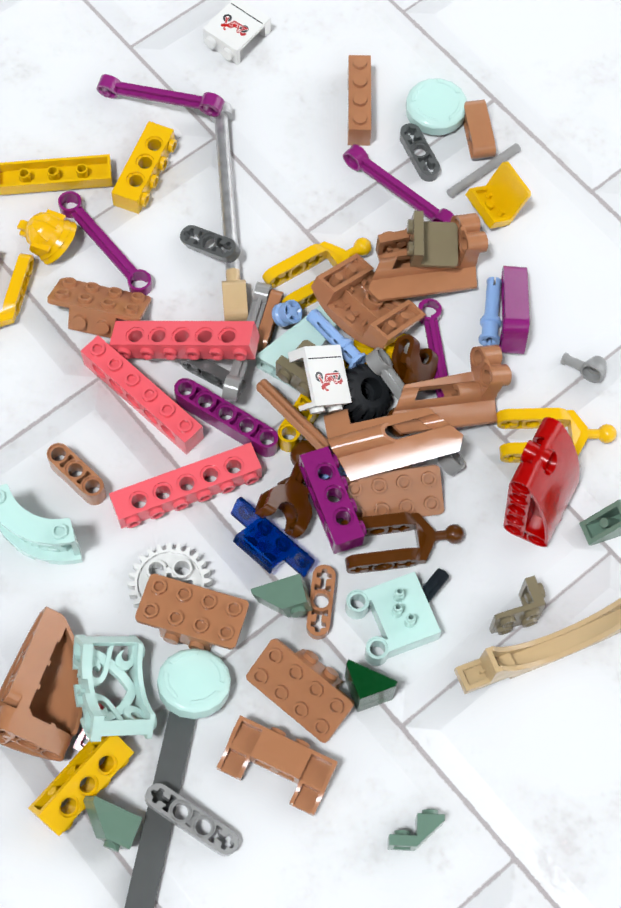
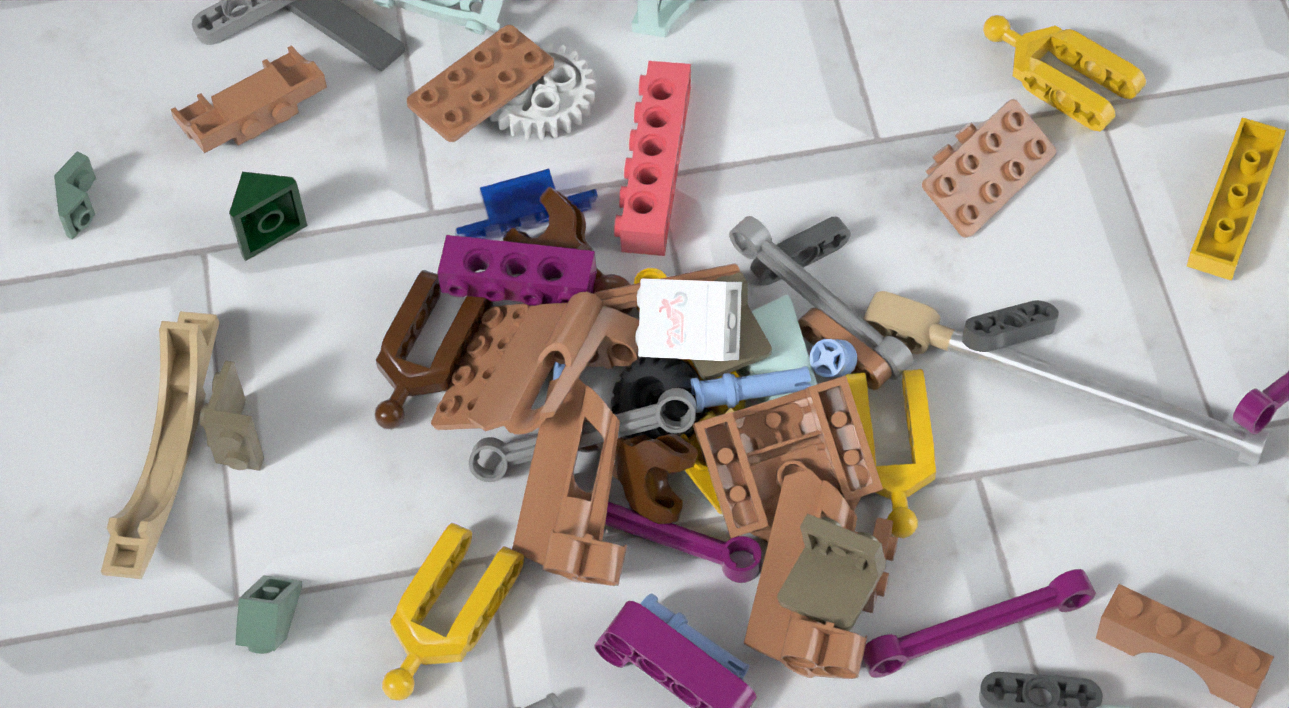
camera: 125 degrees right, 10 degrees down
yellow helmet [17,209,77,265] -> none
nougat beam [47,443,106,505] -> none
magenta piece [58,191,152,295] -> none
coral brick [80,335,204,455] -> none
coral brick [109,321,260,361] -> none
yellow brick [111,121,177,214] -> none
light aqua piece [157,648,231,719] -> none
magenta beam [174,378,278,457] -> none
nougat bracket [246,638,354,743] -> none
sand green slope [251,573,313,618] -> none
nougat beam [306,565,336,640] -> none
light aqua piece [345,568,449,666] -> none
red panel [503,417,580,547] -> none

